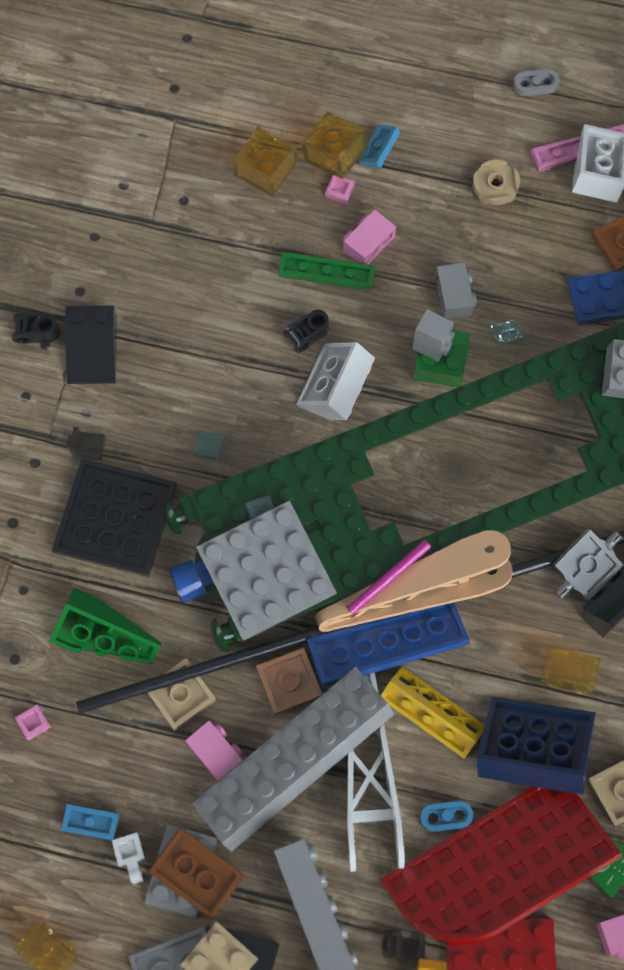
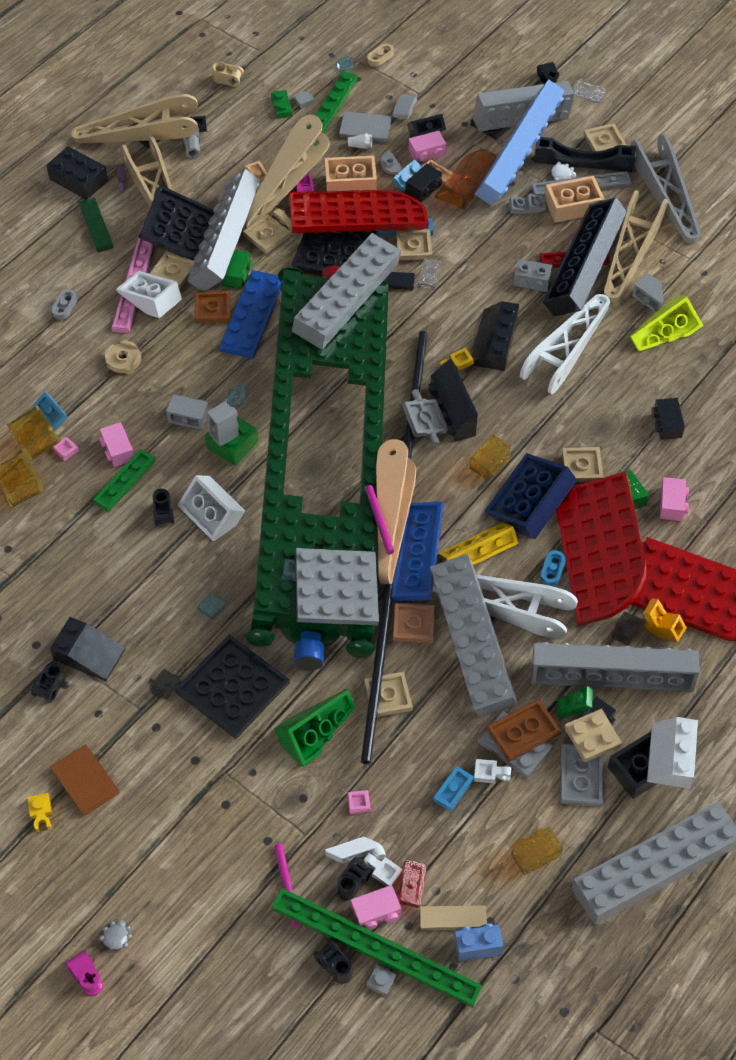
camera: 65 degrees left, 15 degrees down
bright pink brick [185,720,244,782] -> none
none -> green plate [557,686,593,720]

